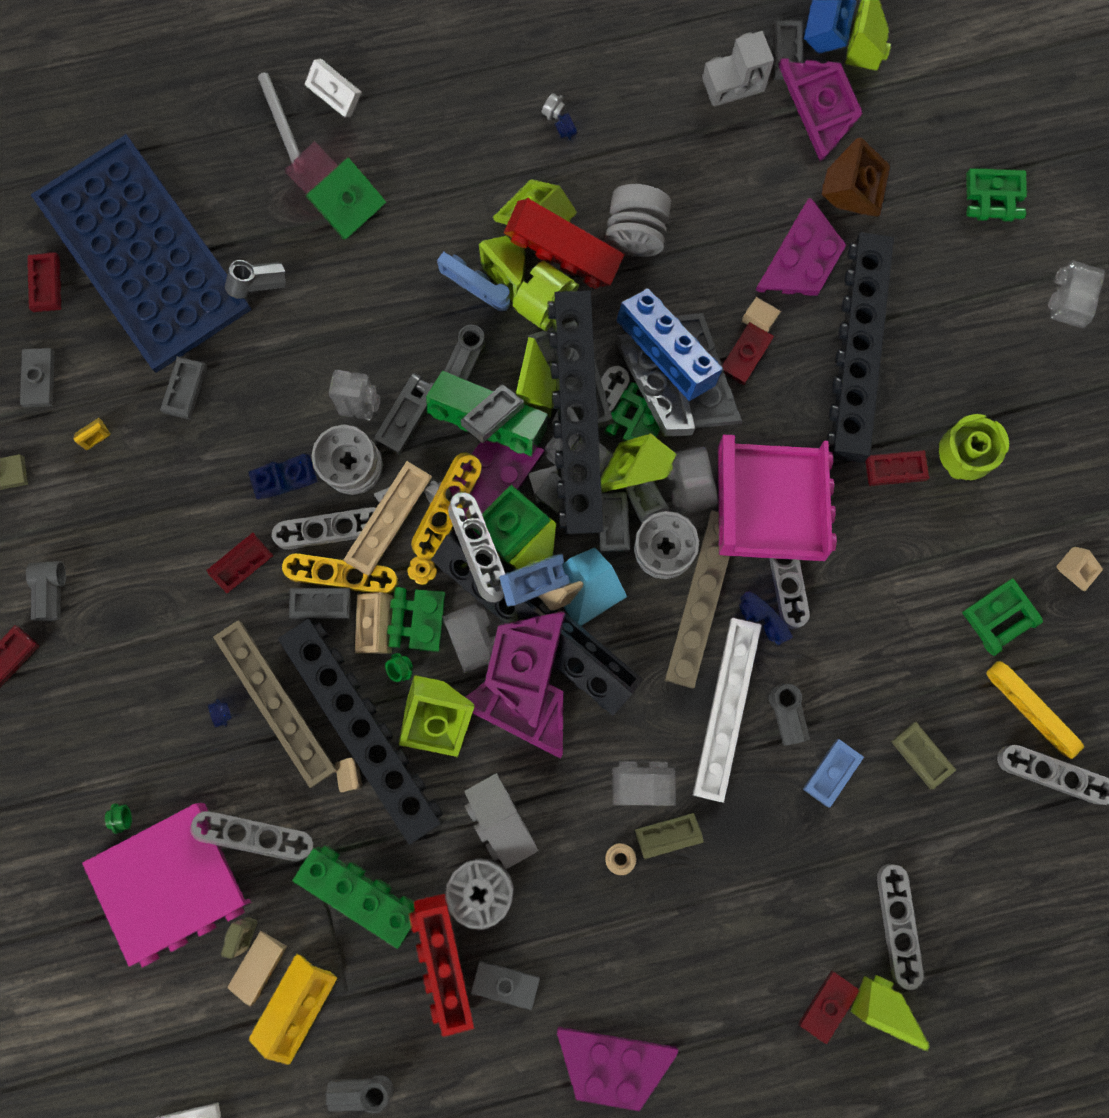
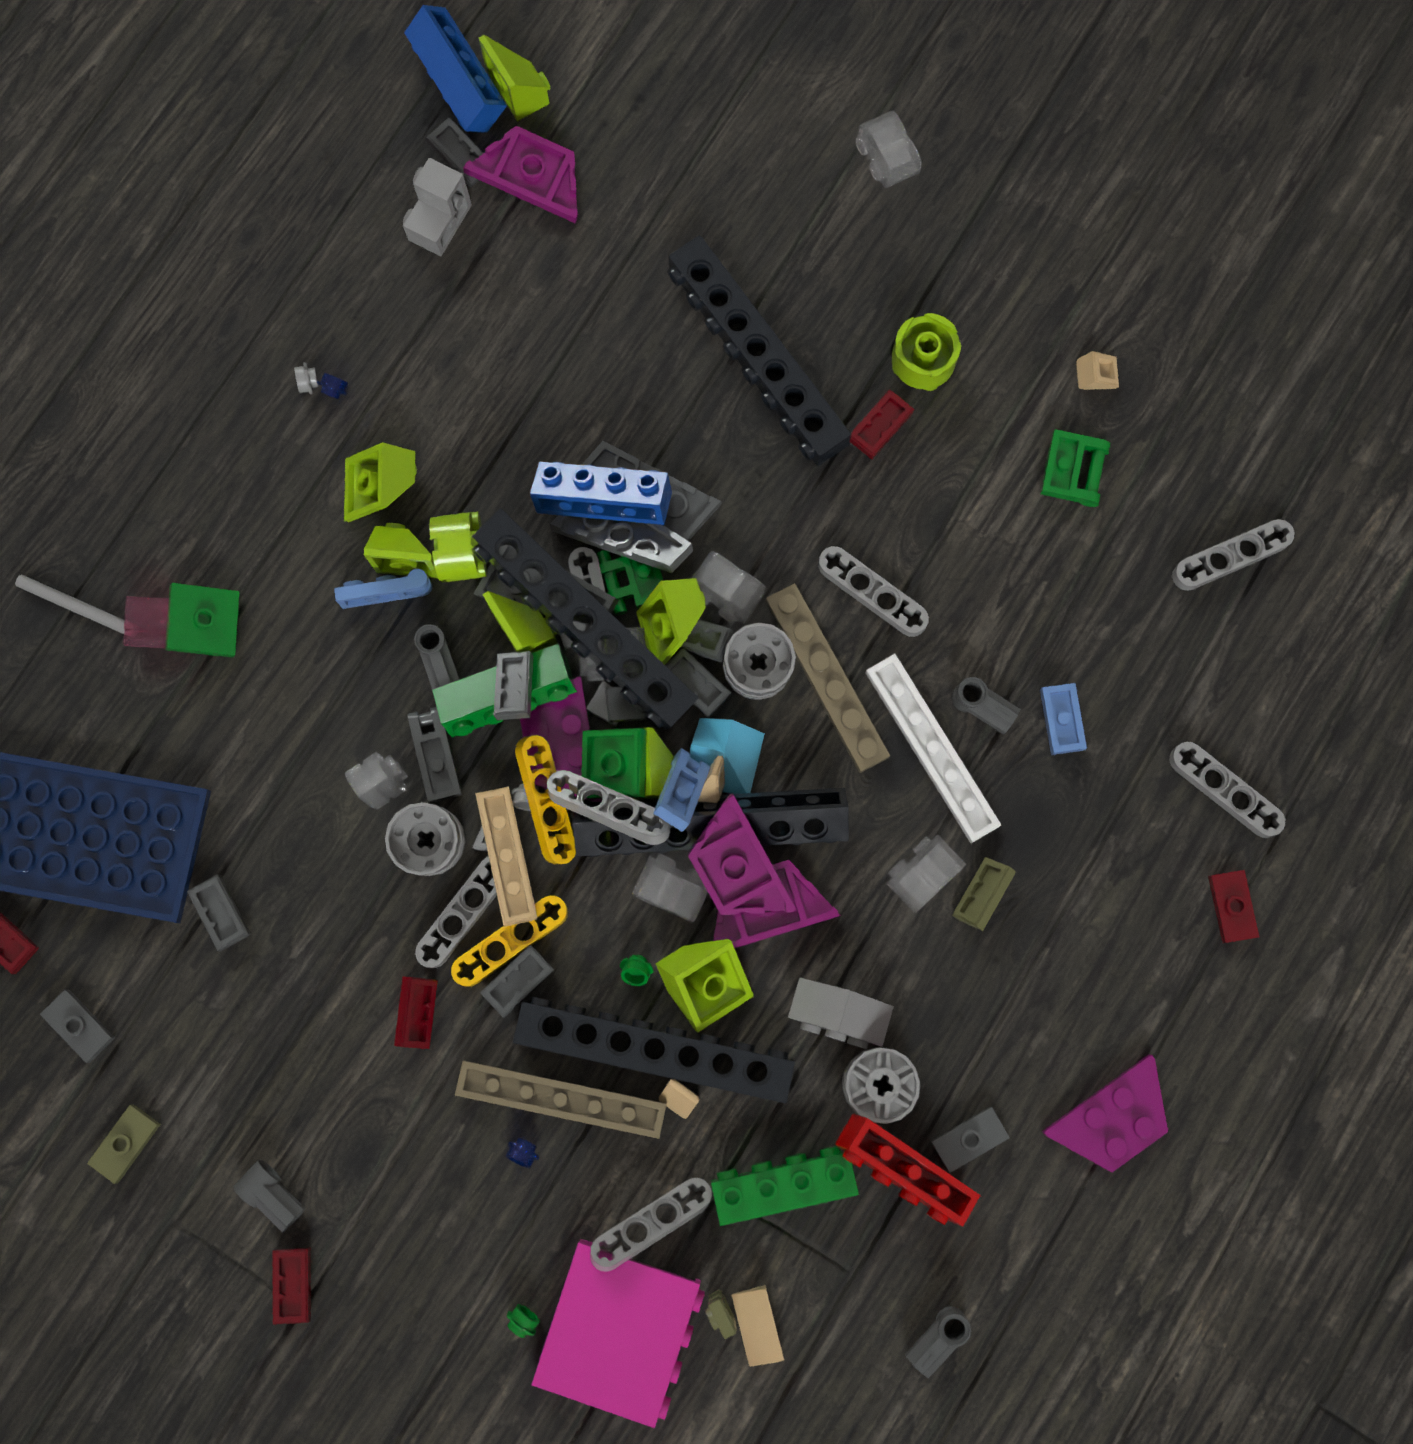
camera: 40 degrees left, 0 degrees up
yellow slope [73,418,111,450] -> none
dark grey piece [225,260,286,299] -> none
clear blue slope [248,453,317,500] -> none
yellow panel [249,954,337,1065] -> none
white plate [305,59,362,117] -> none
tan slope [355,592,394,654] -> none
green plate [387,587,446,652] -> none
yellow plate [408,556,437,585] -> none
red brick [504,198,624,289] -> none
light grey wheel [605,184,671,257] -> none
tan plate [605,843,636,875] -> none
dark pink panel [718,435,837,561] -> none
dark red plate [722,322,774,386] -> none
clear blue slope [739,591,793,646] -> none
tan slope [742,297,781,332] -> none
magenta wing [756,198,846,296] -> none
reddish brown slope [822,137,890,217] -> none
lime slope [850,975,929,1051] -> none
olive plate [891,722,956,789] -> none
green plate [966,168,1027,222] -> none
yellow beam [986,661,1084,759] -> none

